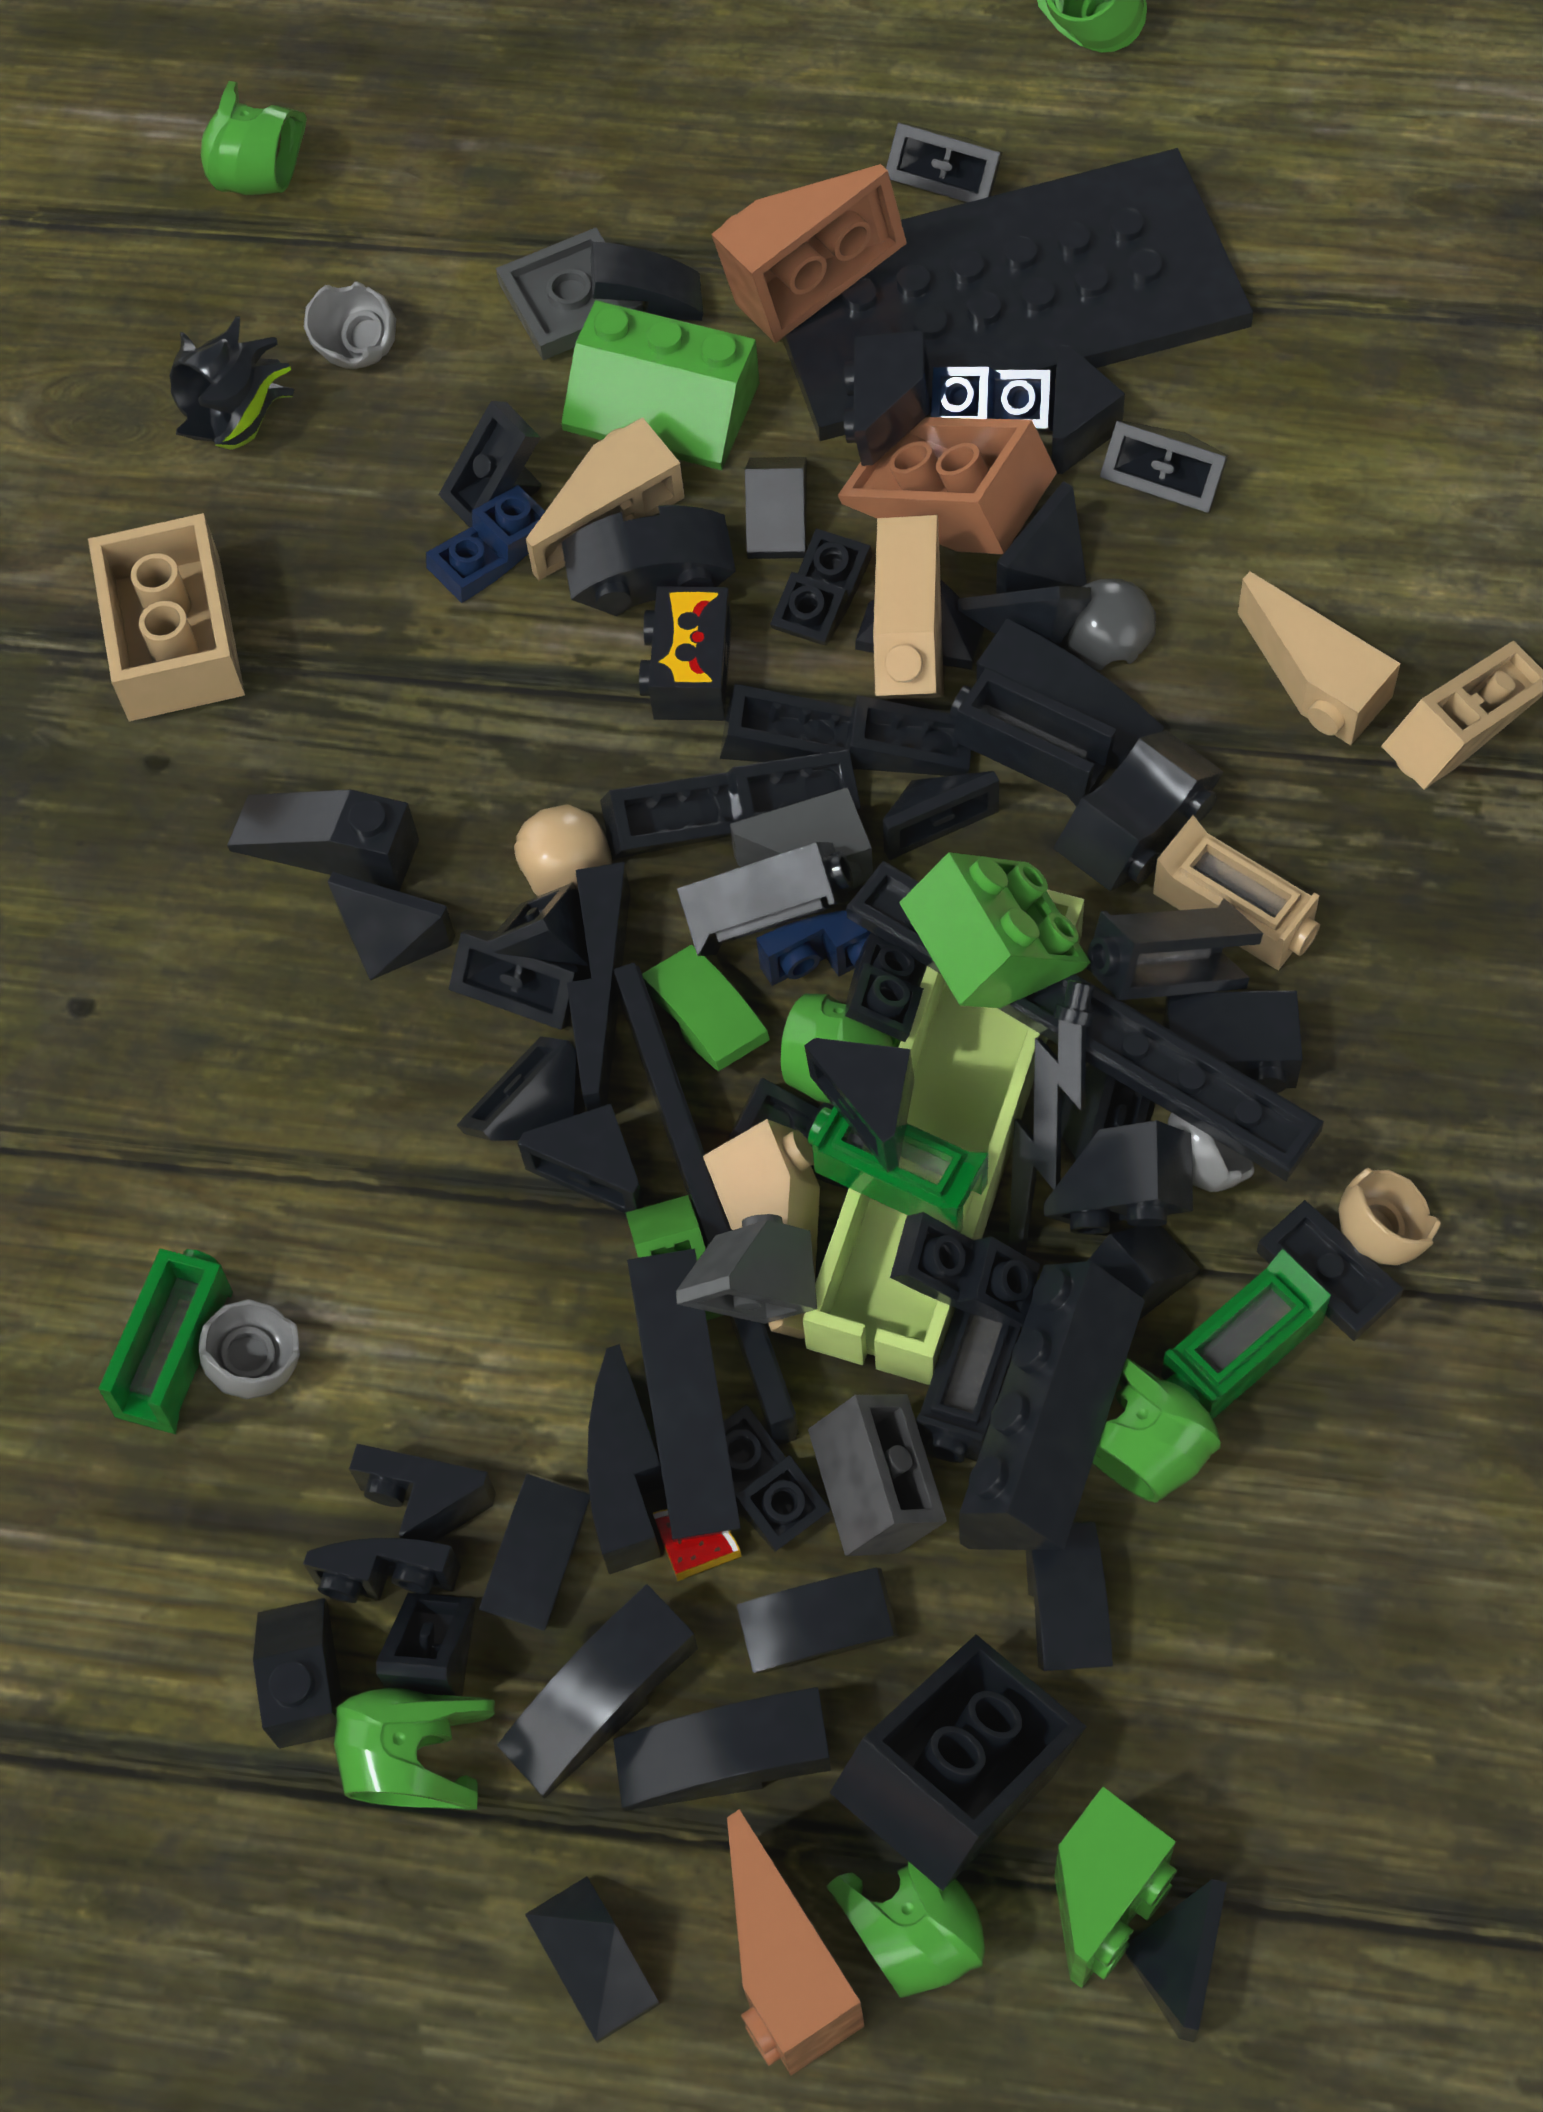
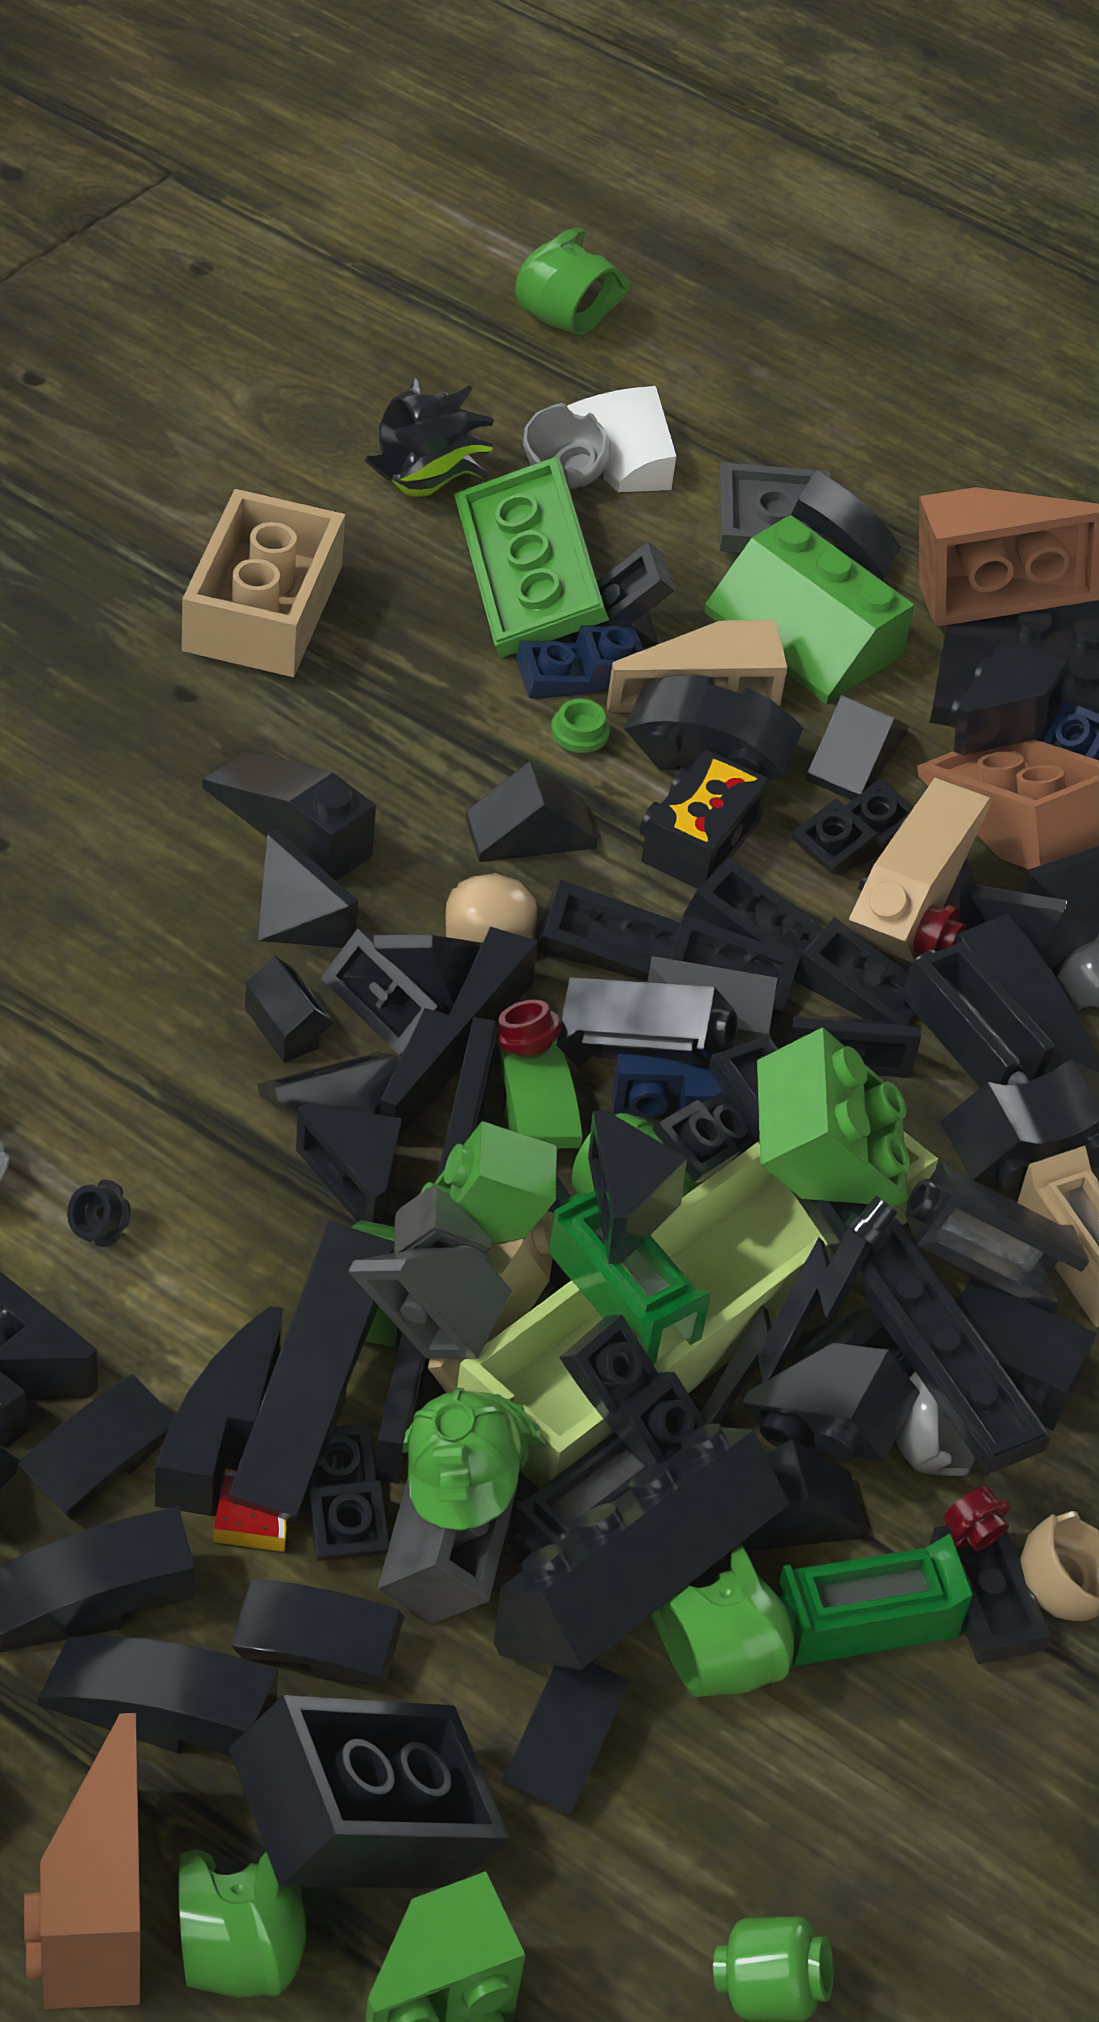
camera: 15 degrees right, 15 degrees down
none -> black plate [67,1180,131,1247]
none -> black piece [245,956,334,1063]
none -> flat silver slope [395,1186,492,1254]
none -> bright green helmet [402,1388,546,1531]
none -> bright green slope [420,1121,557,1244]
none -> bright green tile [454,456,609,659]
none -> black slope [466,762,598,862]
none -> dark red plate [497,1000,562,1057]
none -> bright green plate [551,699,610,753]
none -> white slope [567,386,676,492]
none -> bright green head [713,1916,834,2022]
none -> dark red plate [914,905,966,954]
none -> dark red plate [942,1486,1011,1551]

